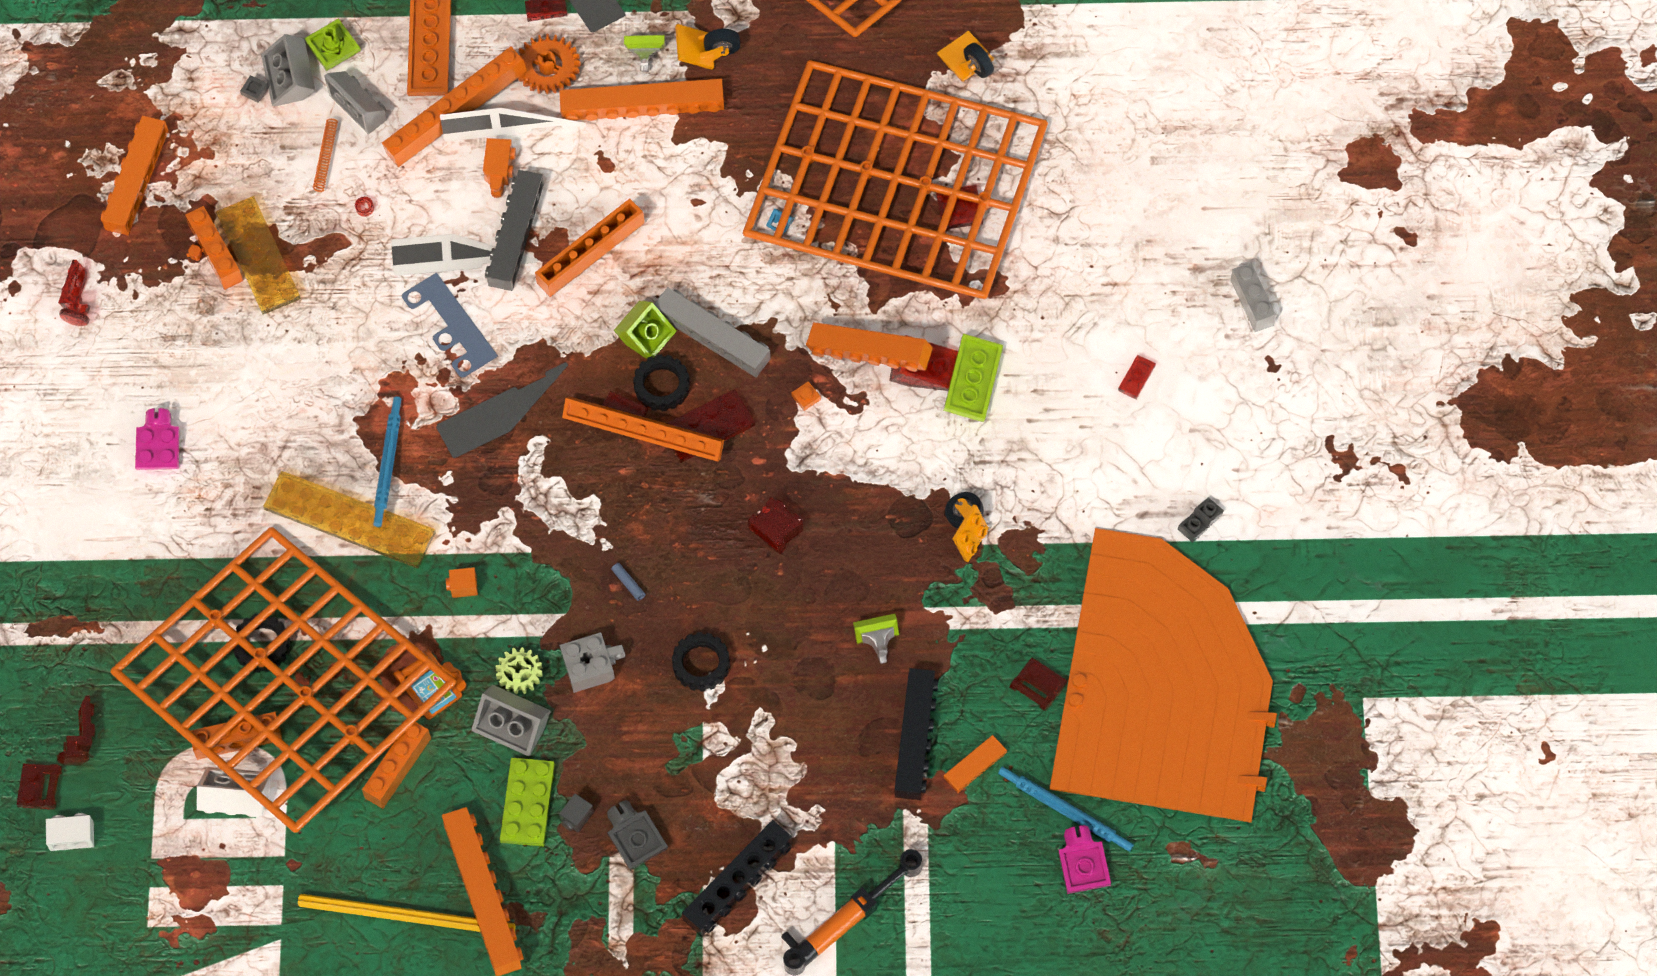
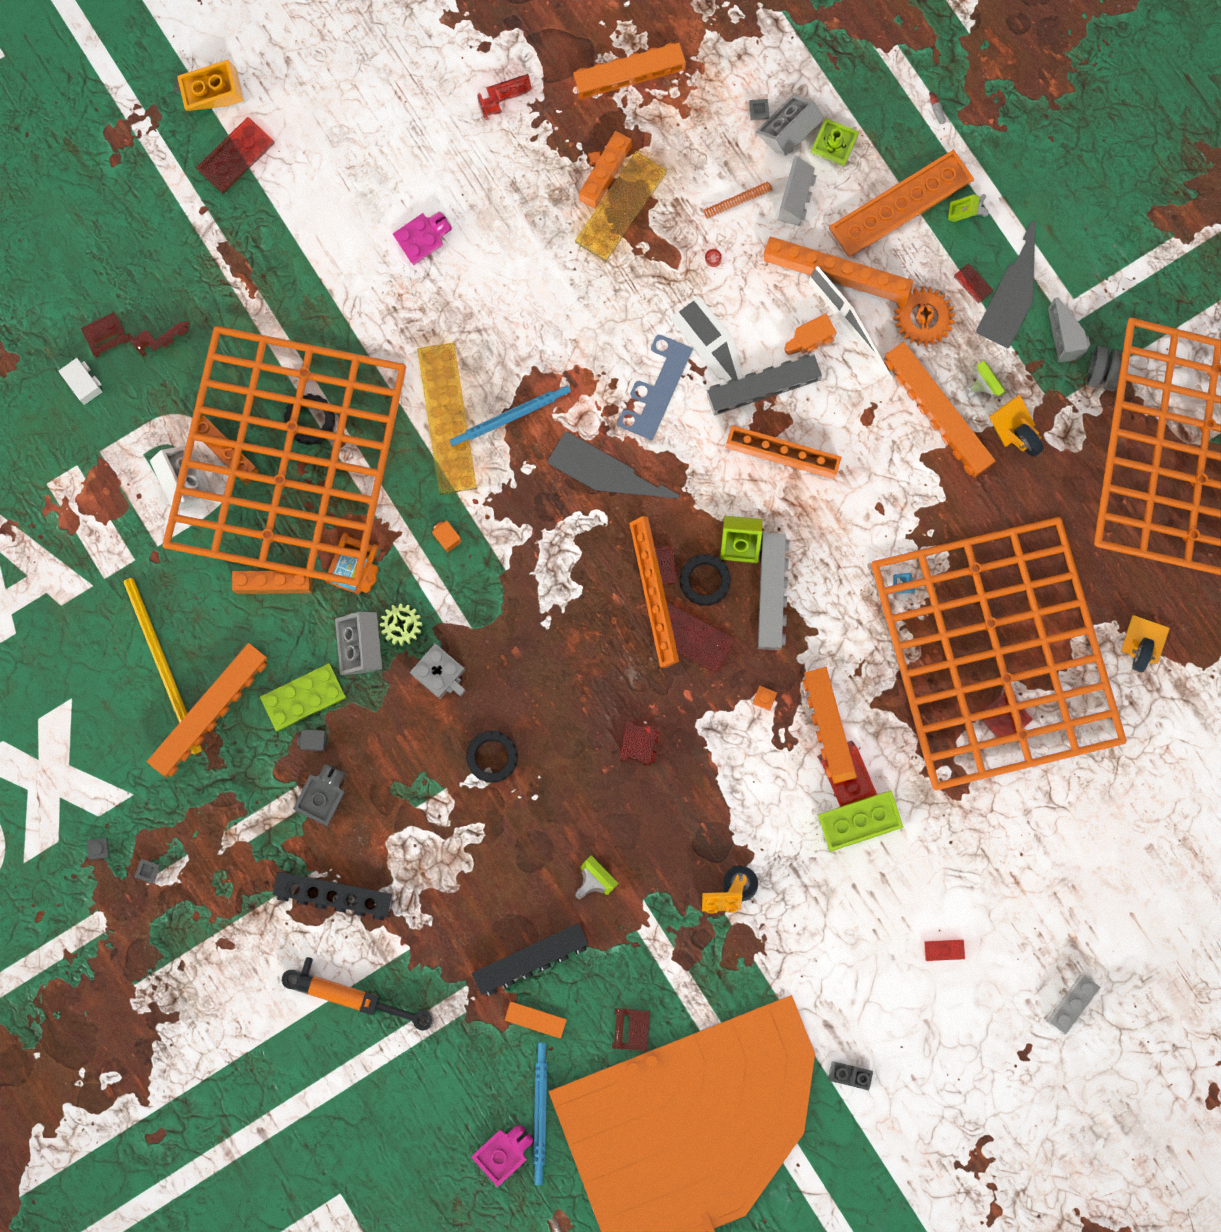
camera: 60 degrees right, 15 degrees up
sand blue piece [611,563,646,601] -> none

